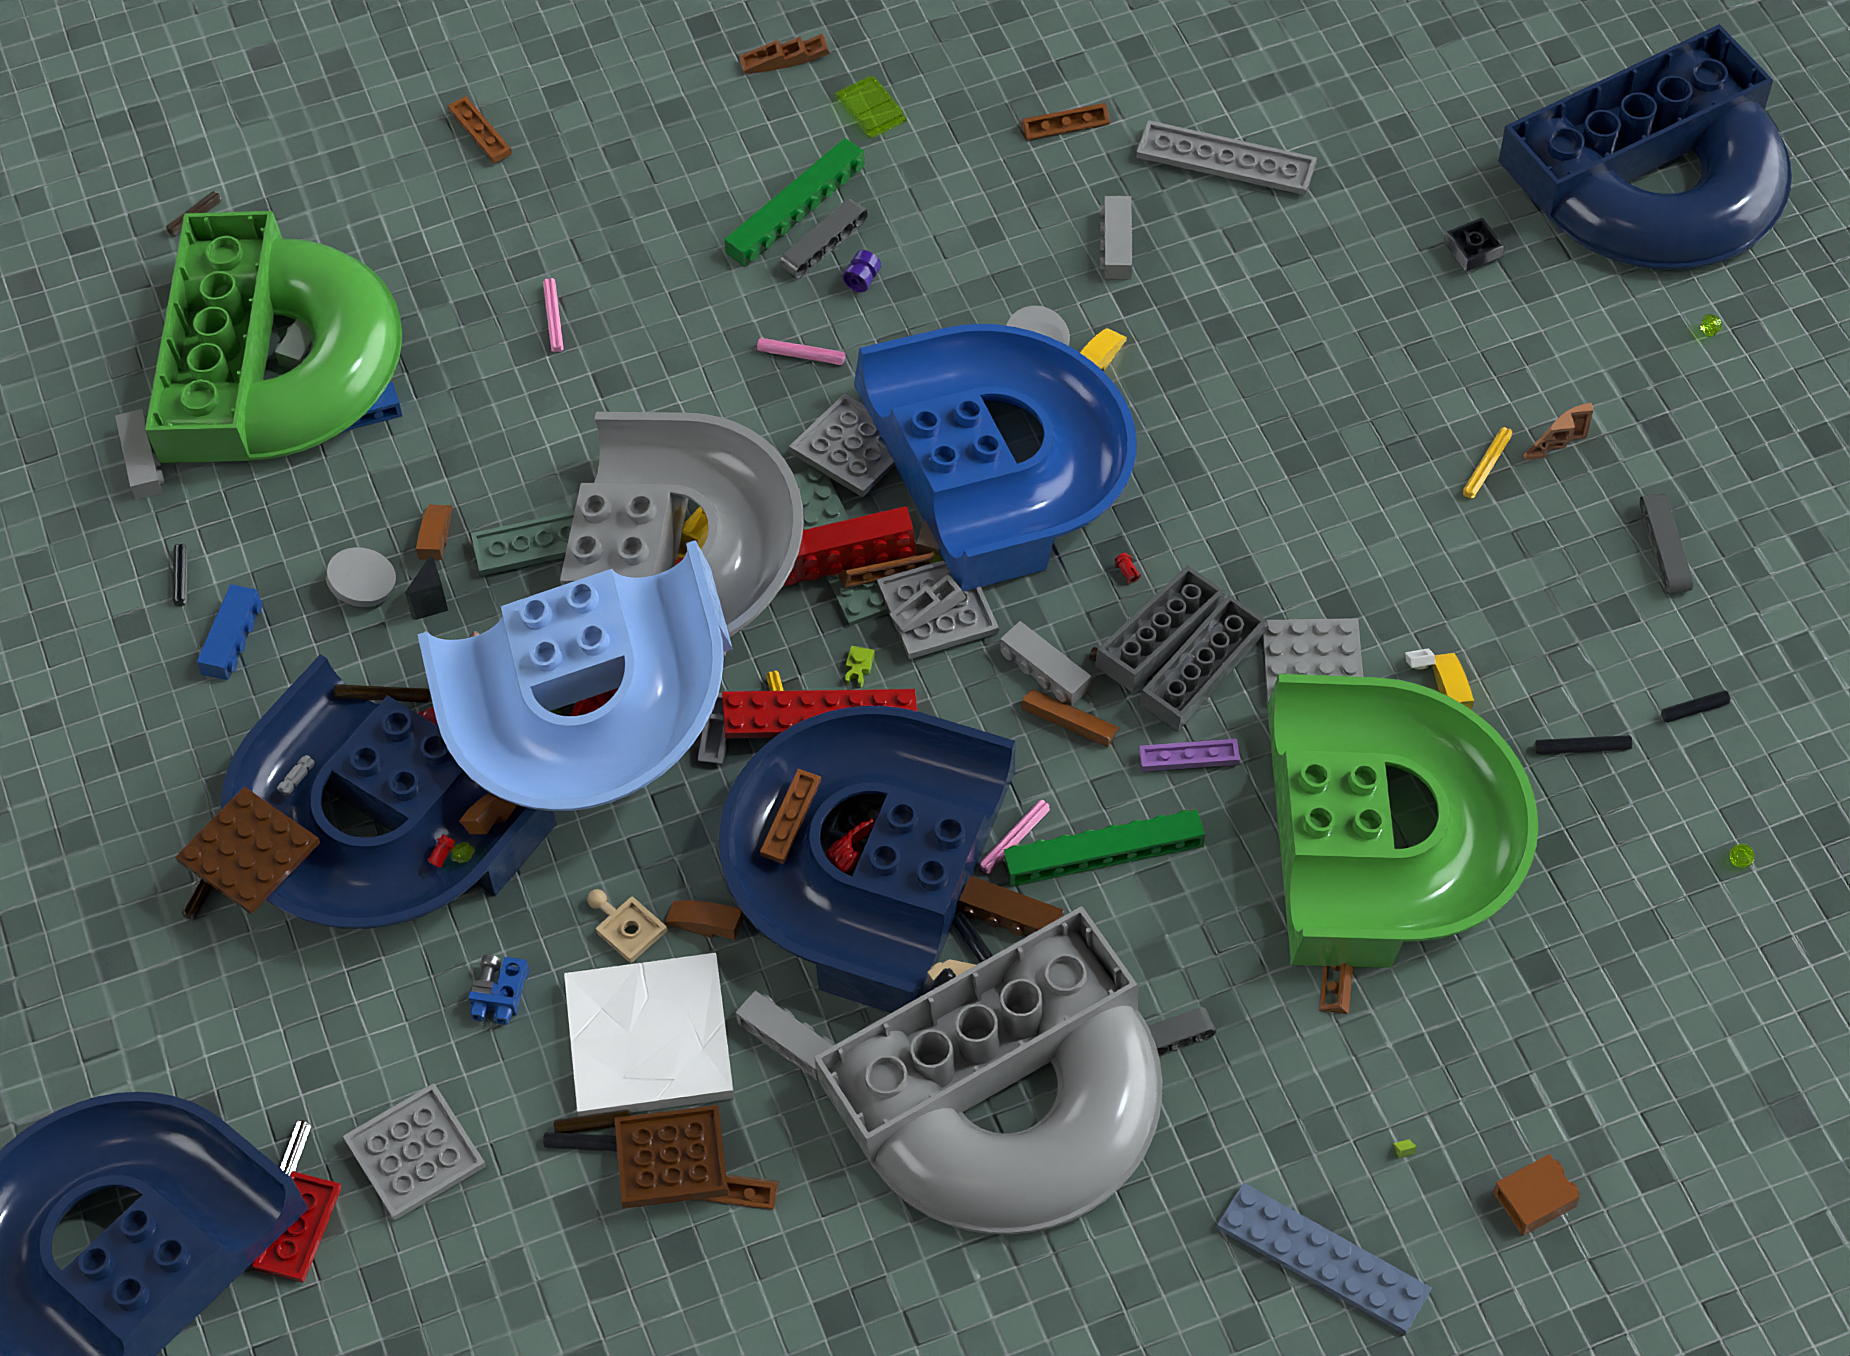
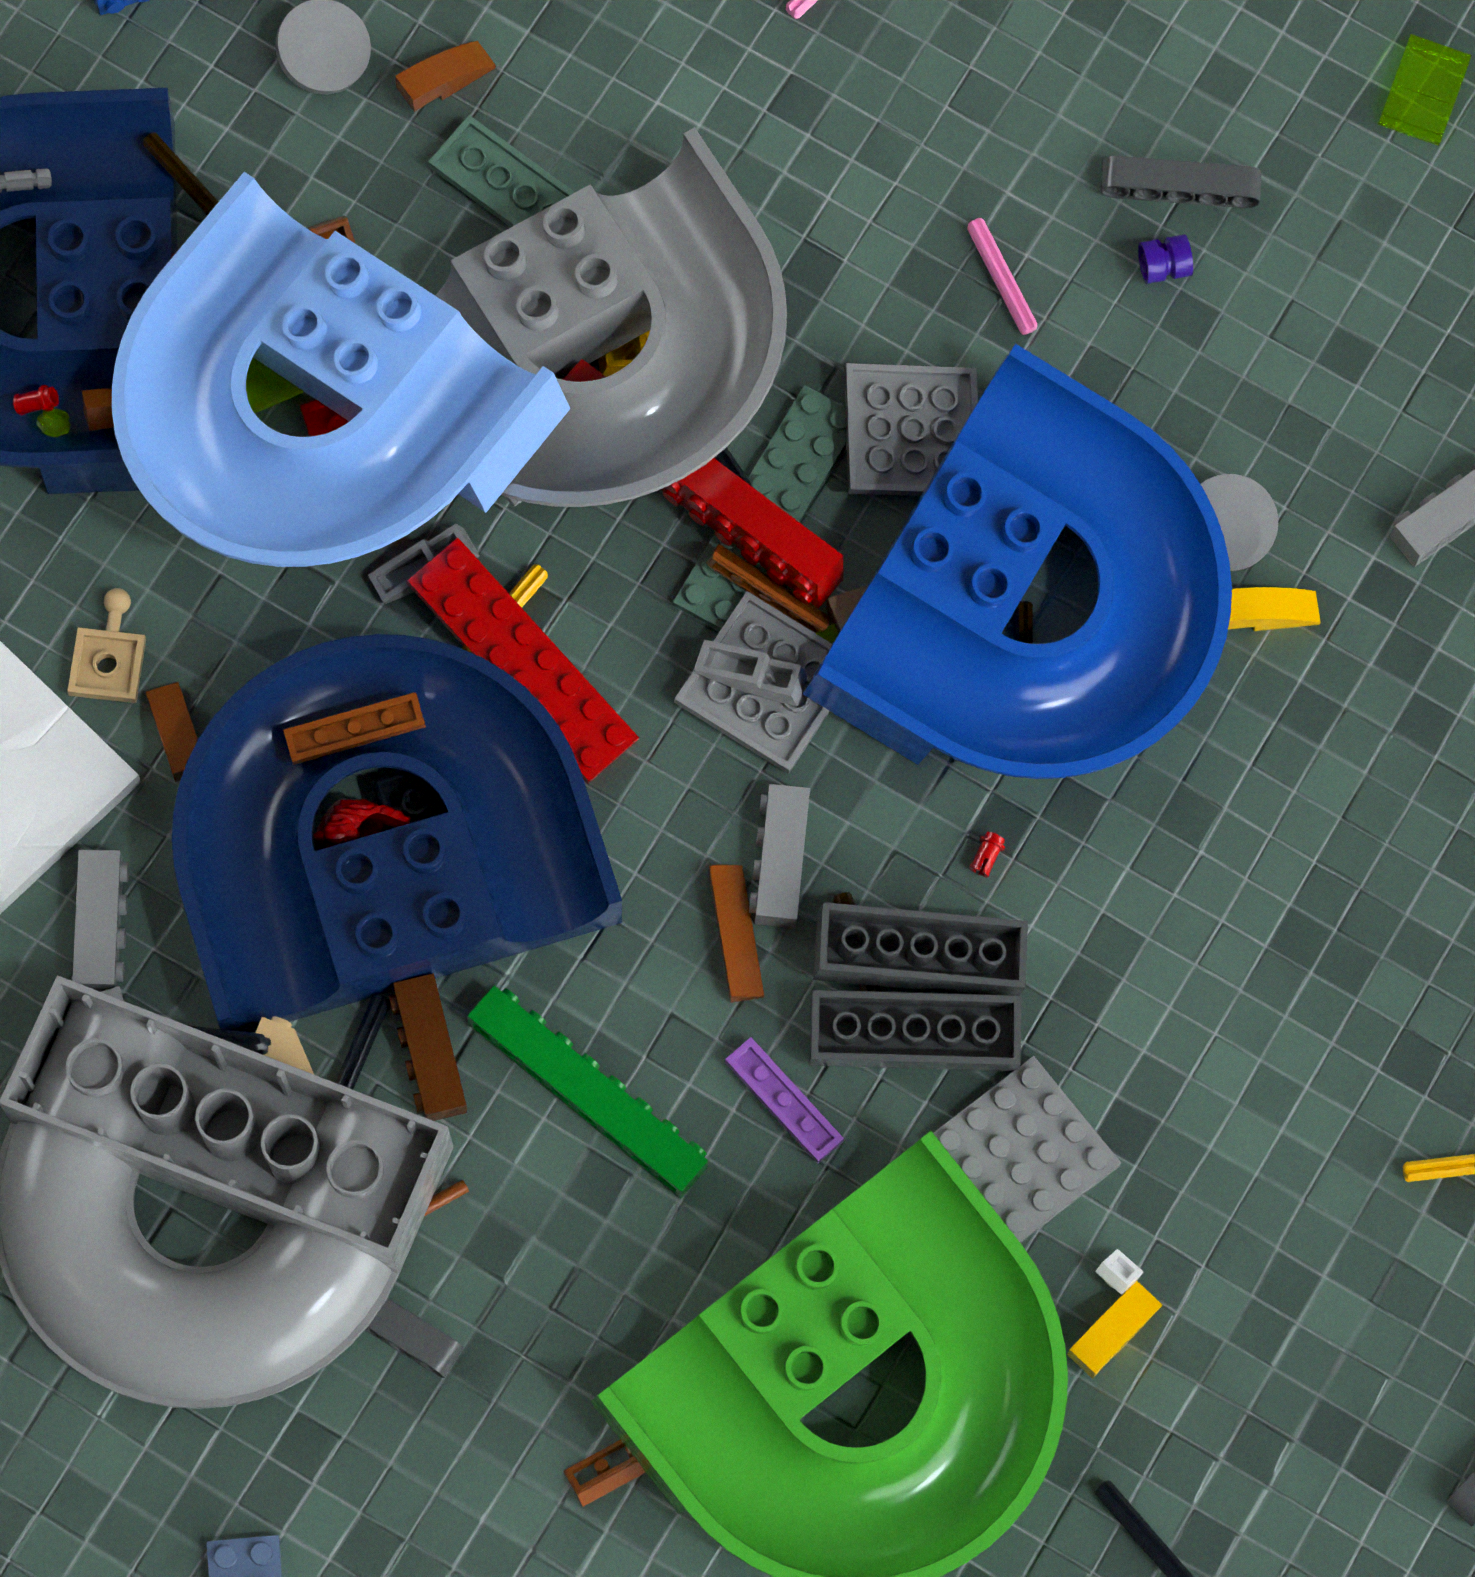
camera: 45 degrees right, 15 degrees up
black slope [405,556,449,620] -> none
green brick [724,138,865,267] -> none
lime plate [845,645,875,688] -> none
bright pink axle [979,800,1050,874] -> none

